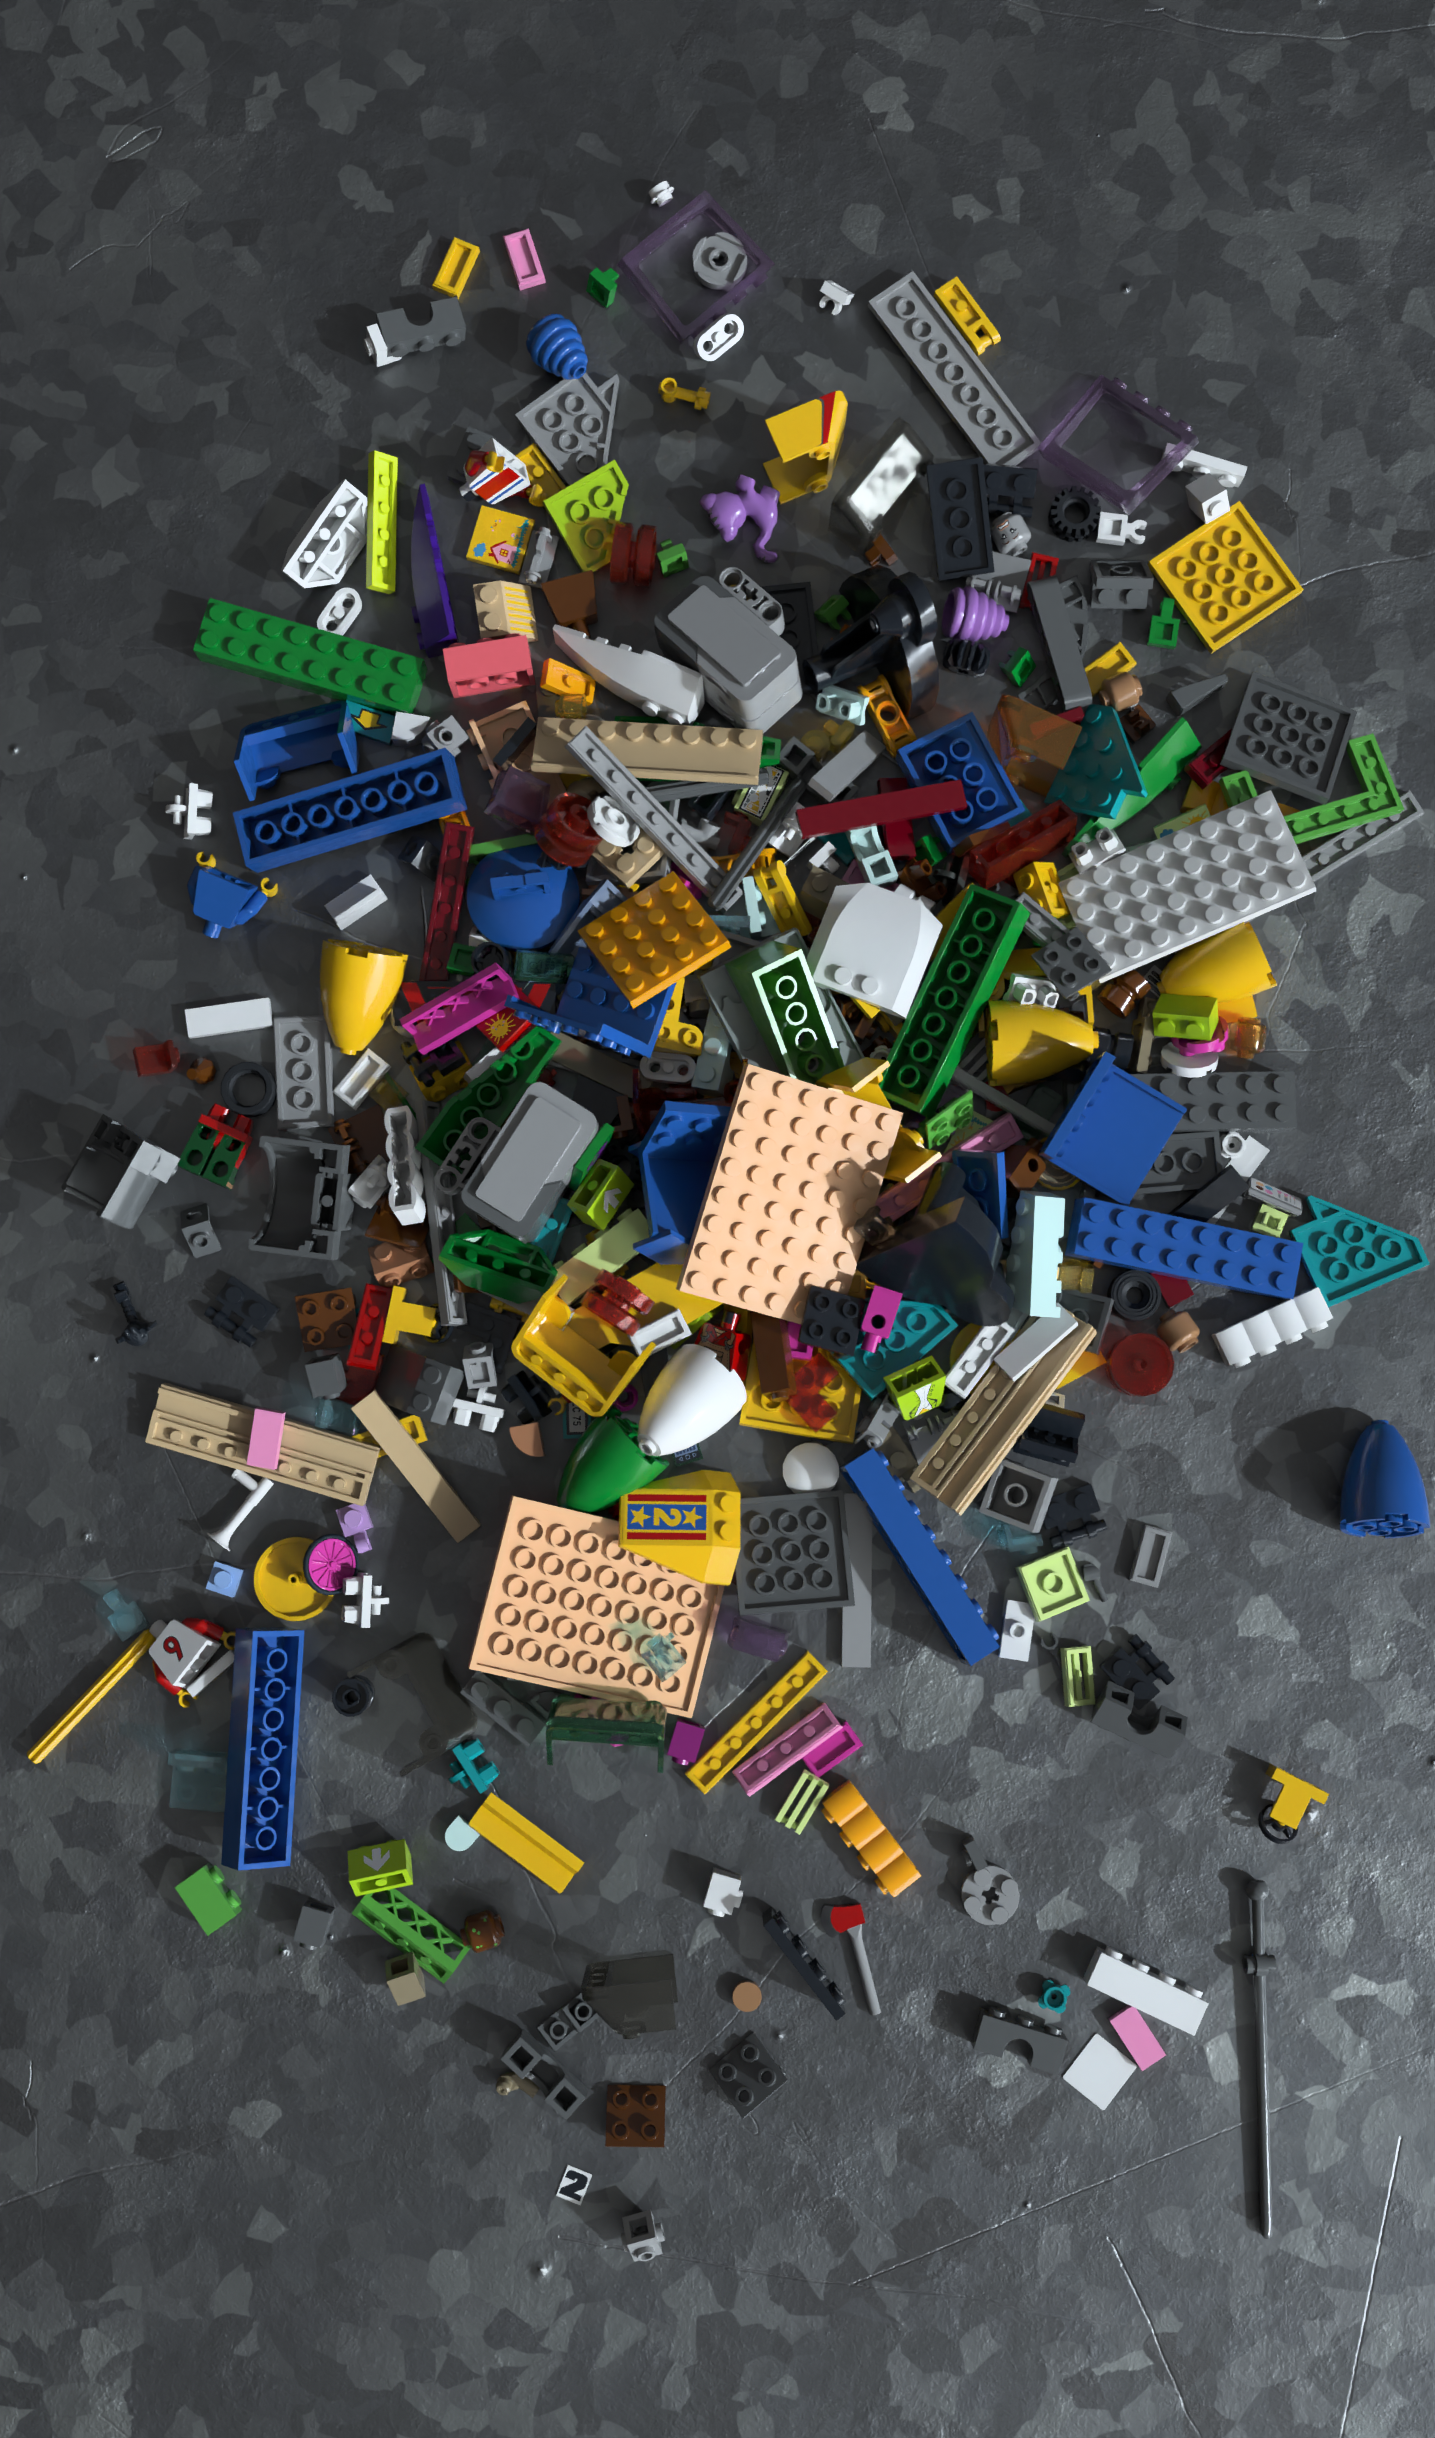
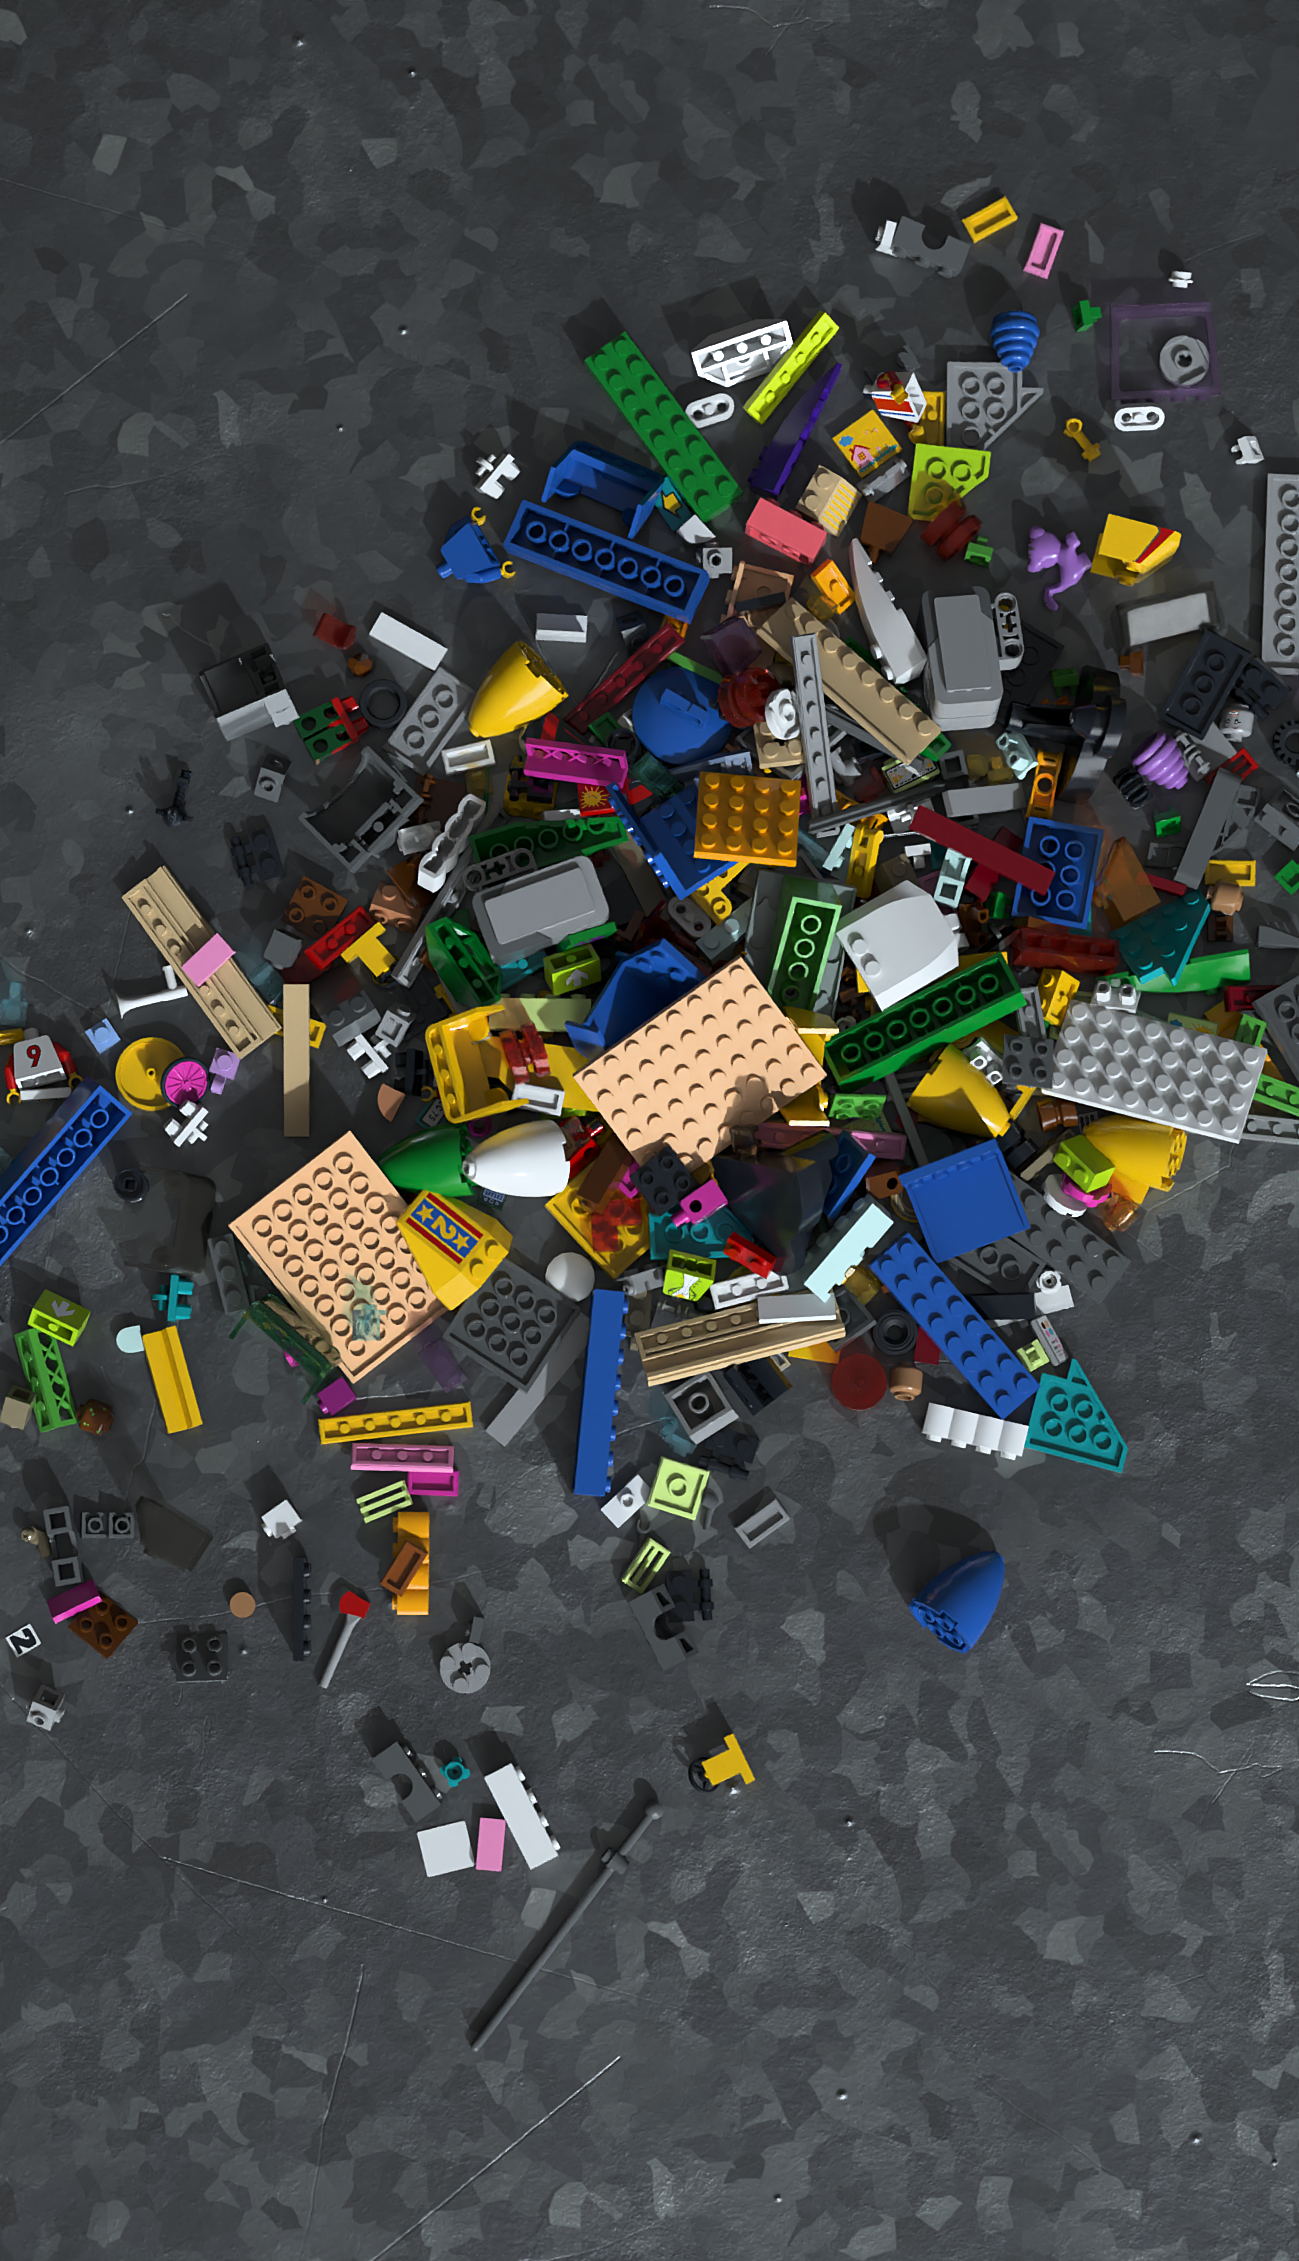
camera: 35 degrees right, 0 degrees up
none -> dark pink tile [46,1579,102,1623]
none -> dark orange tile [380,1540,428,1597]
none -> red plate [723,1231,777,1279]

